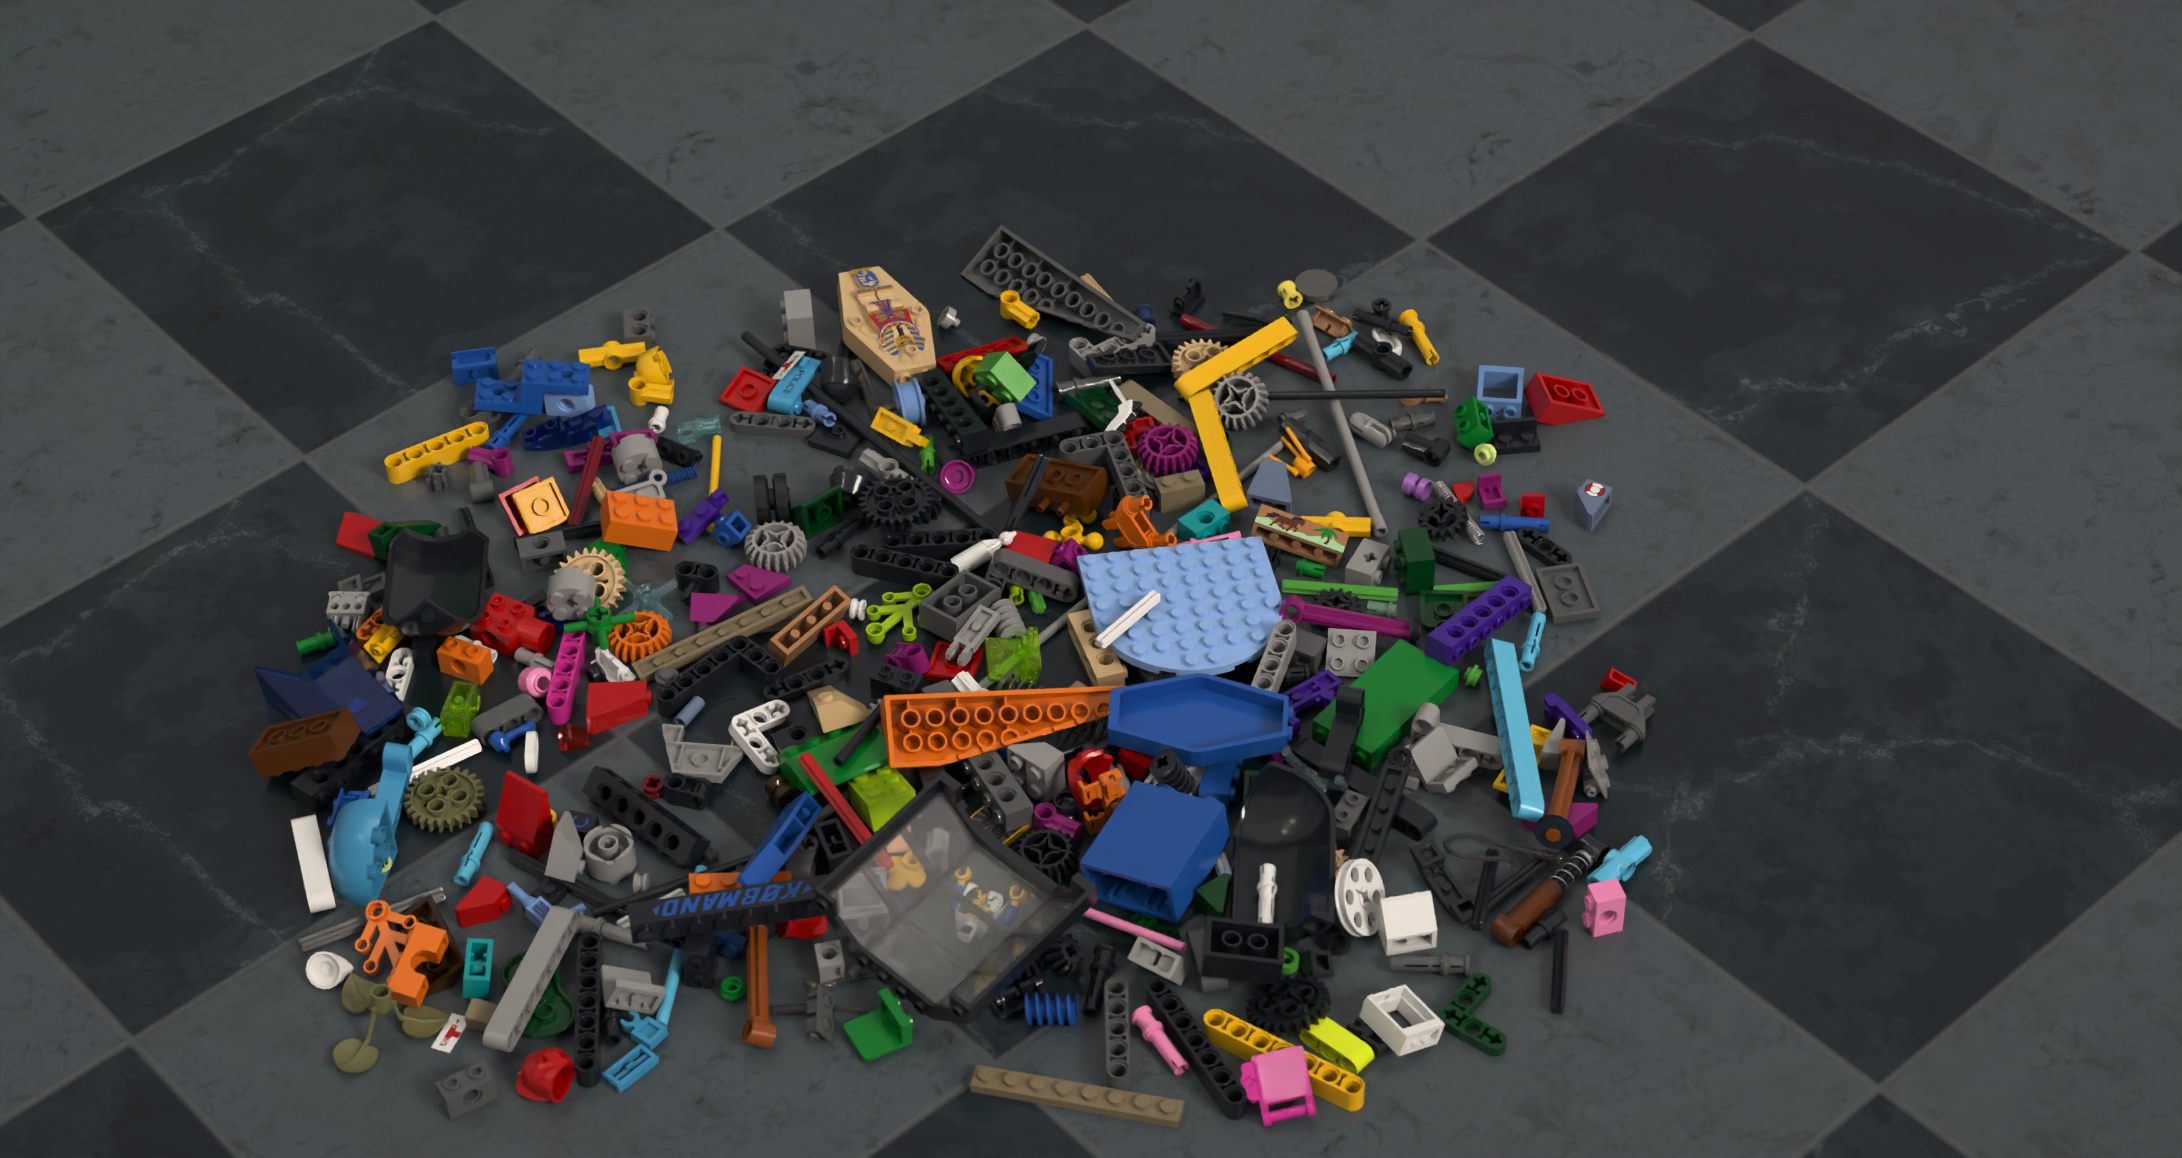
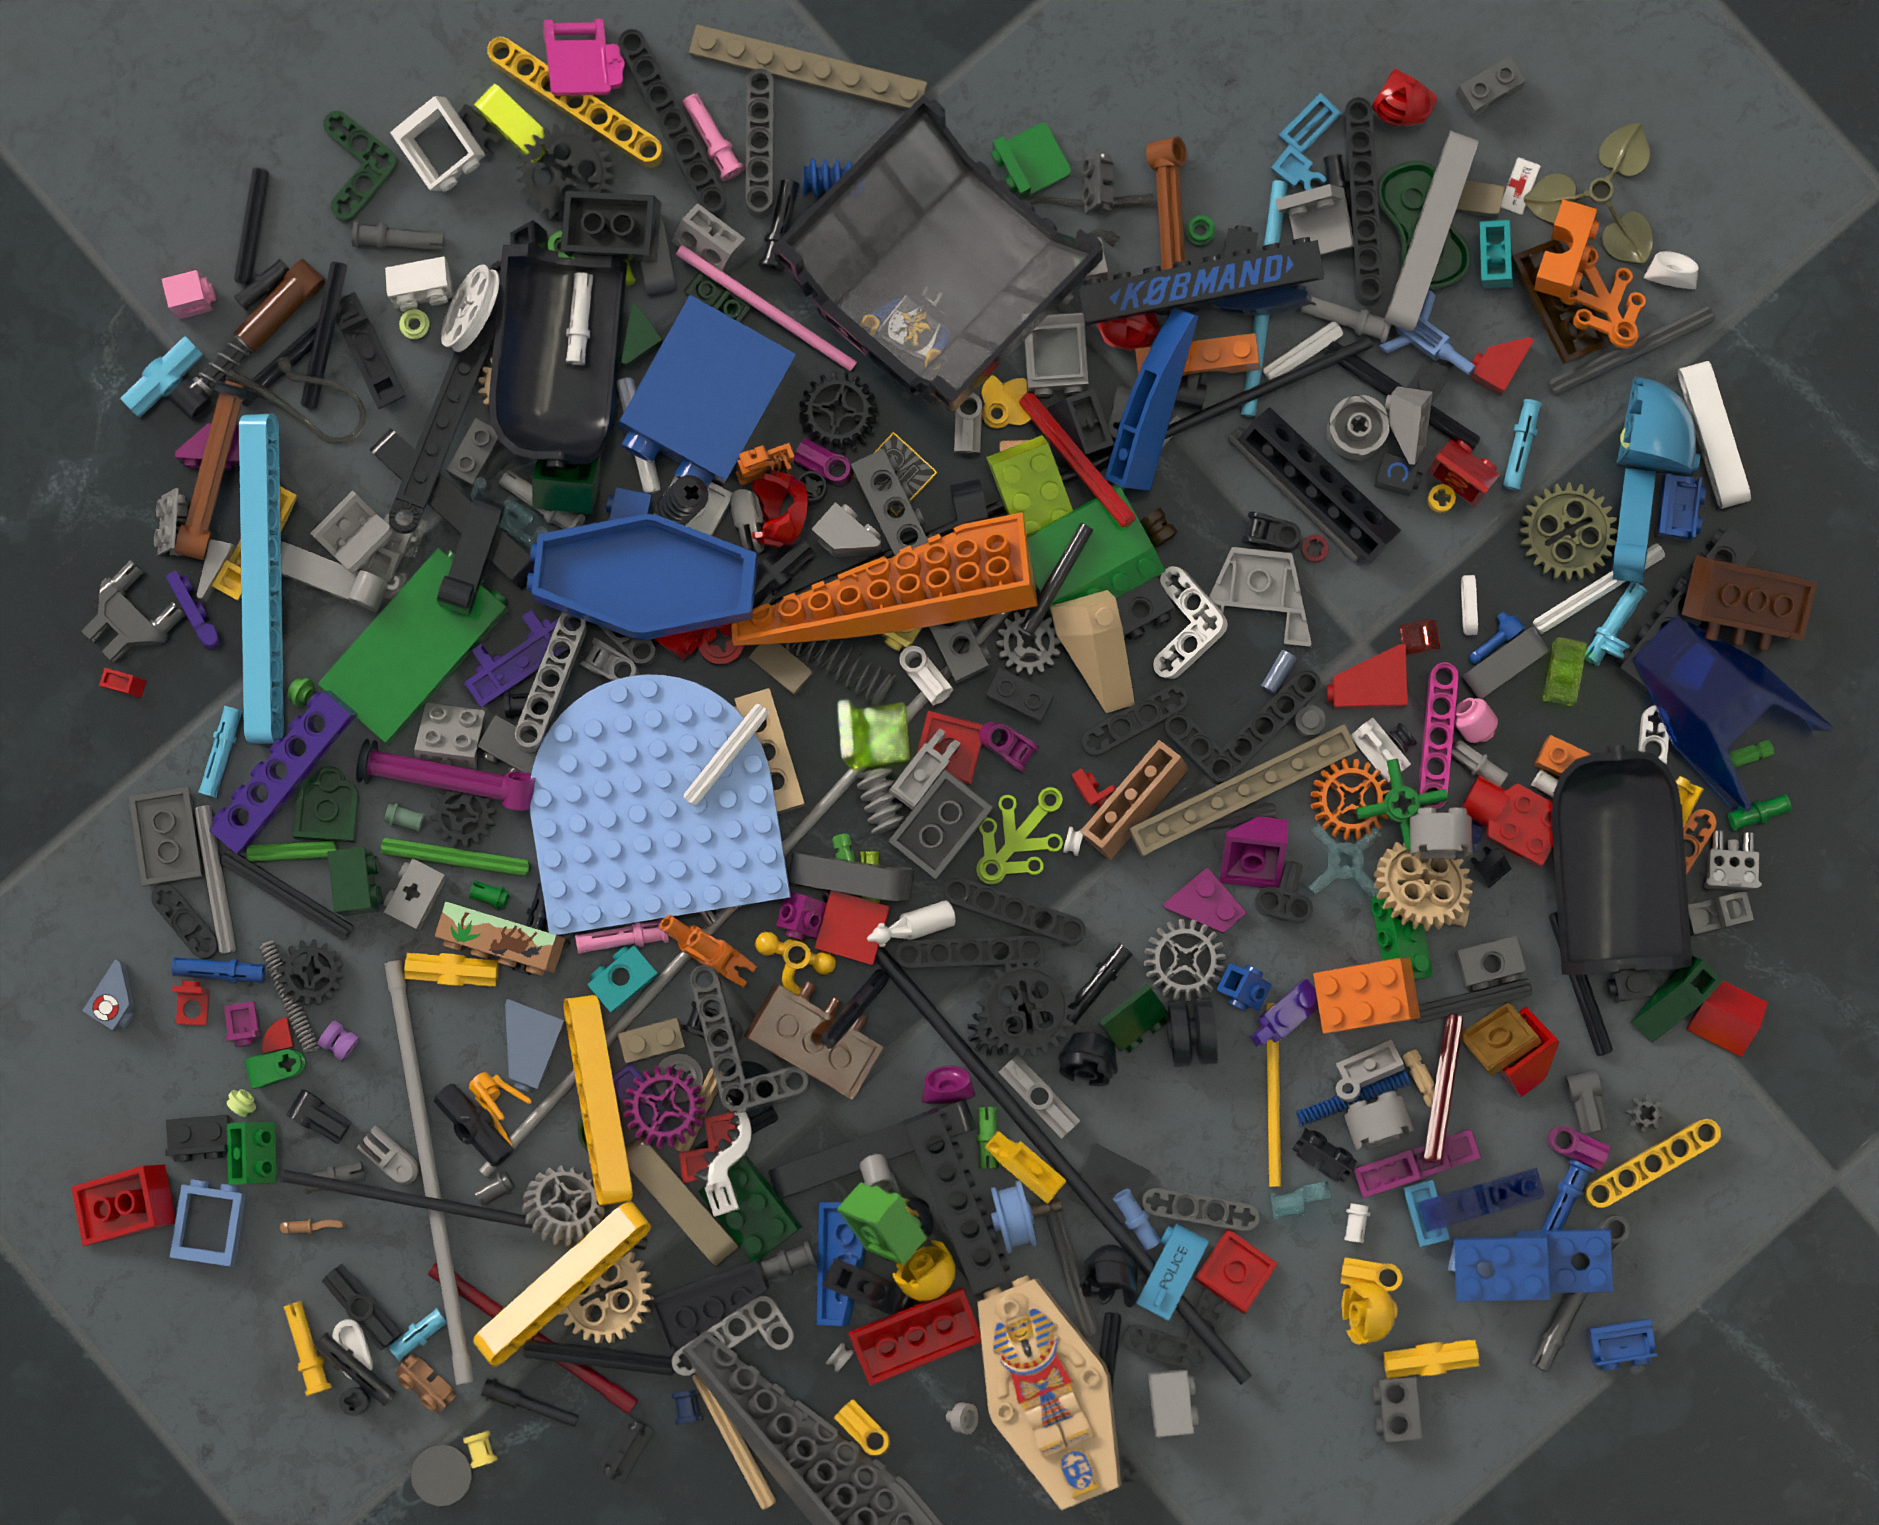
camera: 175 degrees left, 40 degrees up
light grey bush [633,872,650,894] -> none
white sticker [772,351,805,380] -> none
none -> green piece [244,1049,306,1089]

